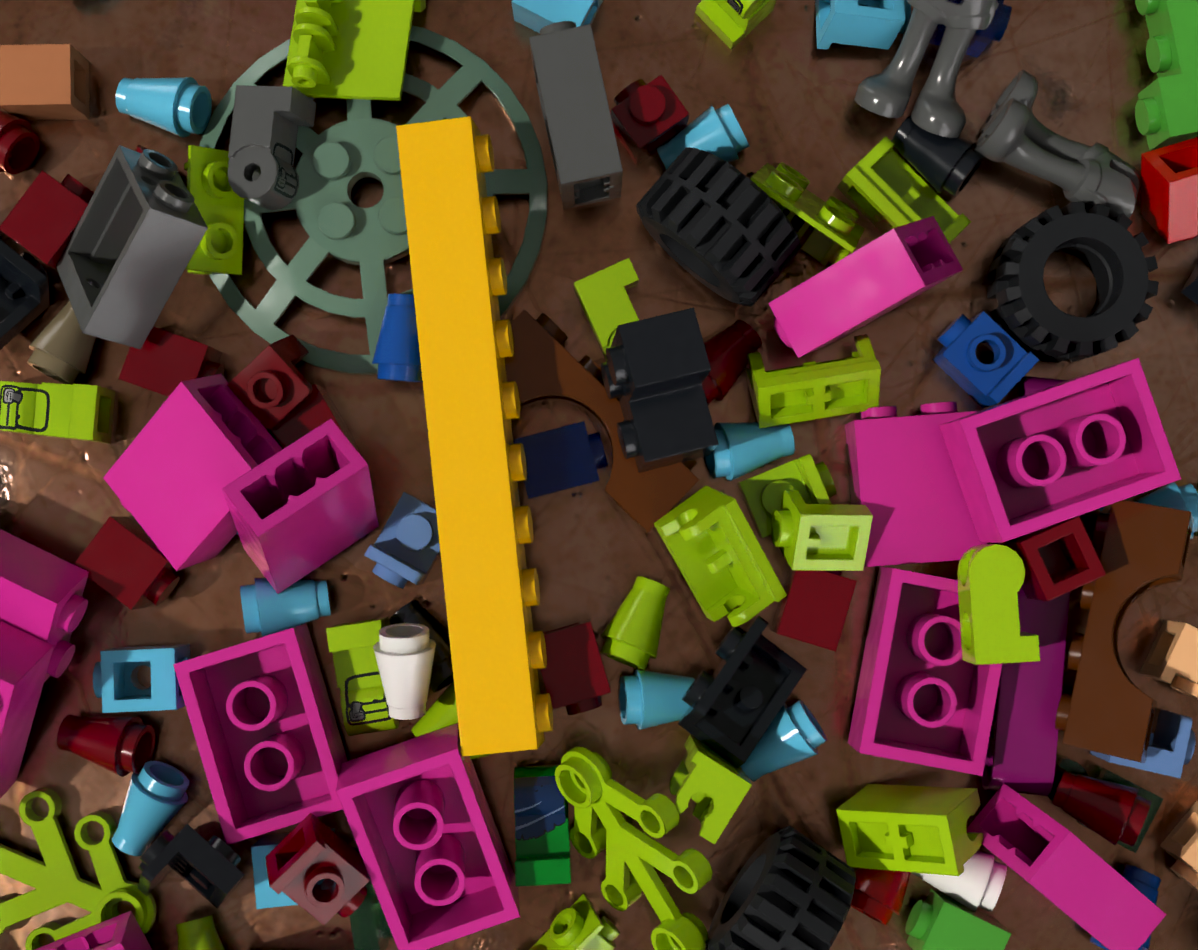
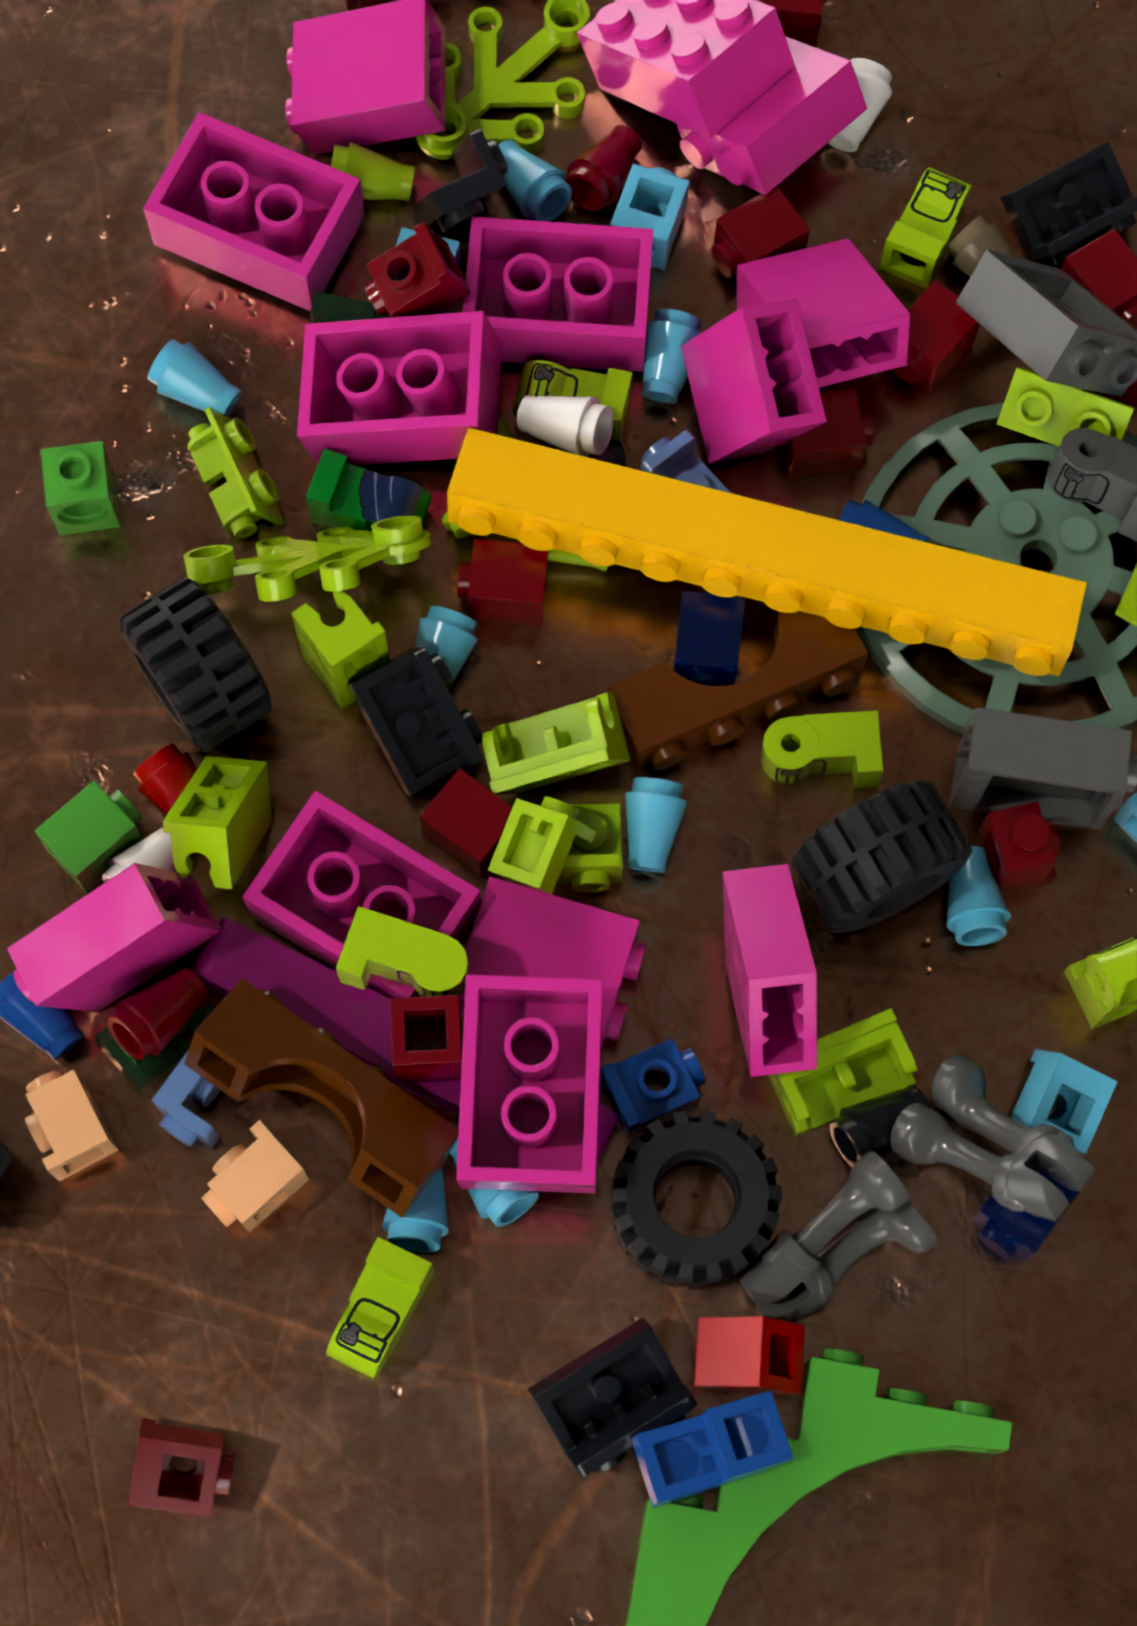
camera: 115 degrees right, 15 degrees down
dark red bracket [227,334,313,429] -> none
lime cone [600,576,670,670] -> none
black brick [601,307,719,473] -> none
dark red cone [702,320,762,405] -> none
medium azure cone [740,700,827,782] -> none
lime hinge [746,334,881,429] -> none
lime hinge [750,162,864,266] -> none

